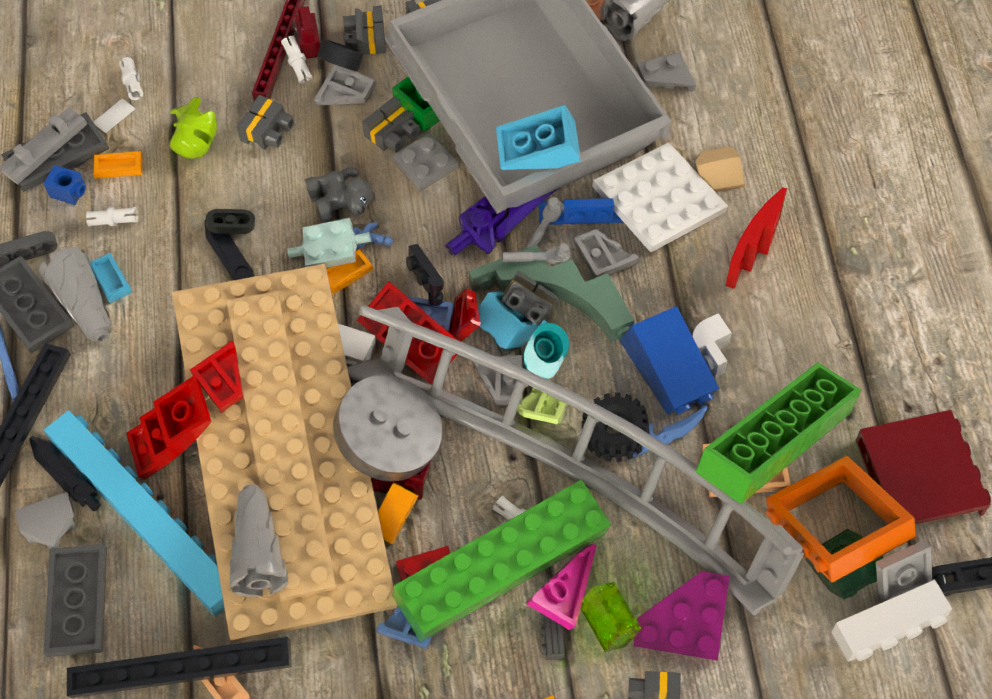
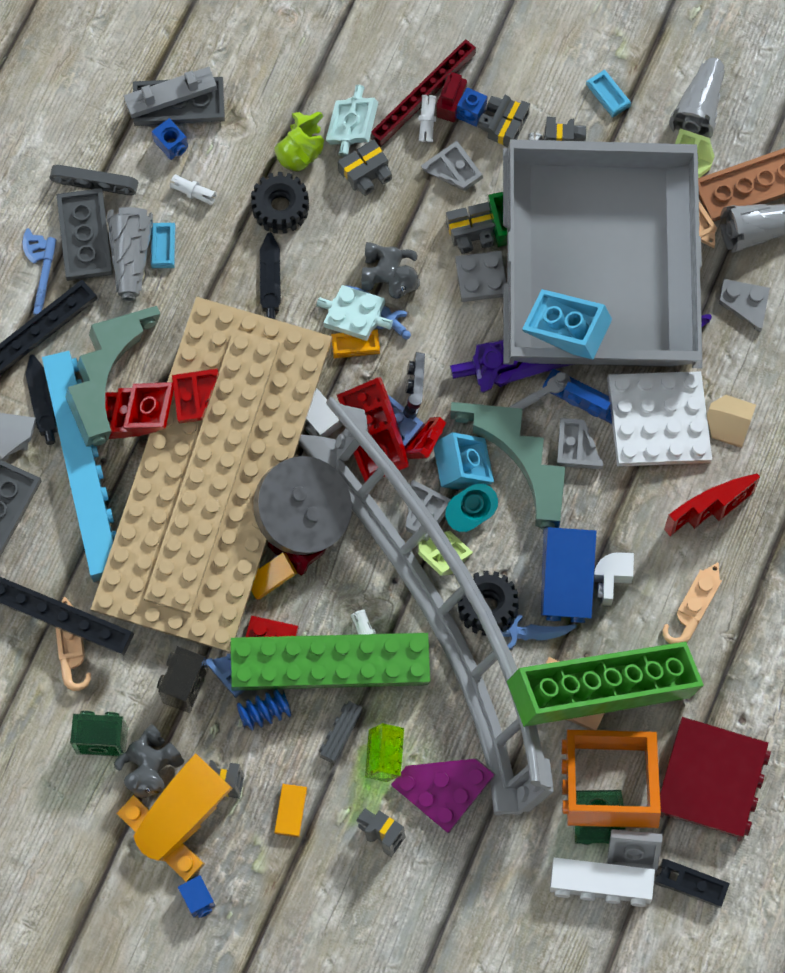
camera: 30 degrees right, 10 degrees up
white sticker [93,99,135,133] -> none
light orange tile [93,151,143,179] -> none
white pin [119,57,143,100] -> none
pearl dark grey plate [206,209,255,234] -> none
light grey cone [230,485,288,597] -> none
black tyre [317,39,363,71] -> none
light grey piece [501,243,570,264] -> none
dark grey hips [501,270,558,325] -> none
dark pink wing [526,543,597,630] -> none
none -> sand green arch [65,306,161,447]
none -> clear smoke brick [157,646,209,713]
none -> blue piece [237,689,292,731]
none -> black tyre [251,172,309,234]
none -> light aqua plate [326,85,379,157]
none -> blue brick [457,87,487,127]
none -> light nougat plate [663,563,722,644]

